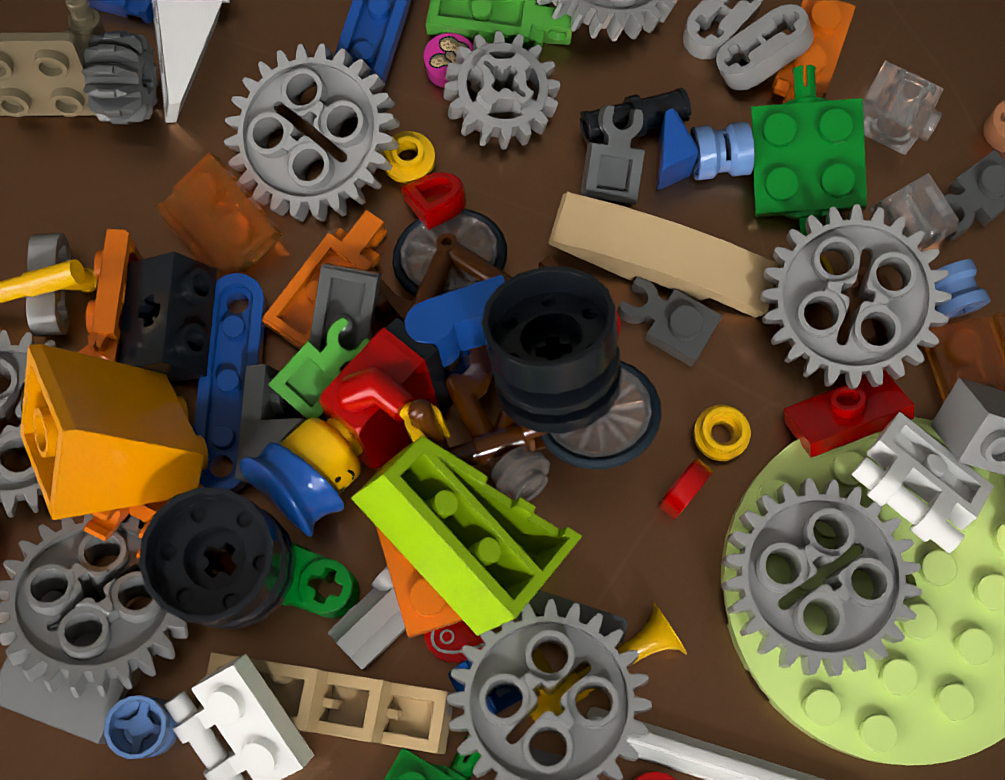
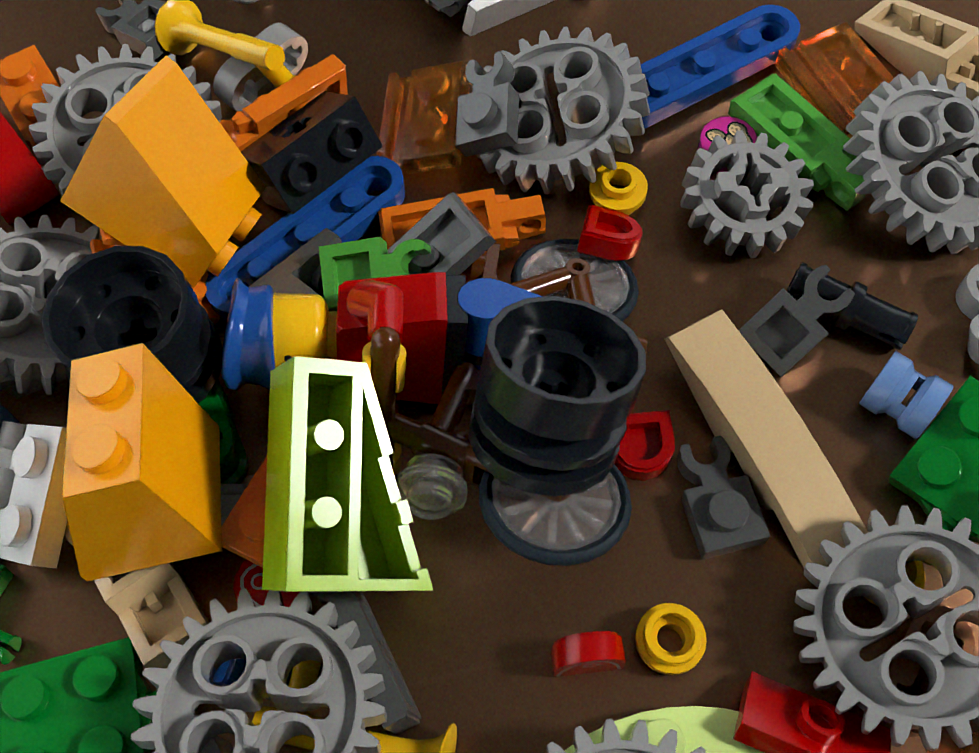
camera: 50 degrees right, 10 degrees down
blue slope [656,108,699,190] -> none
none -> light orange slope [62,343,222,581]
none -> dark grey plate [455,51,519,157]

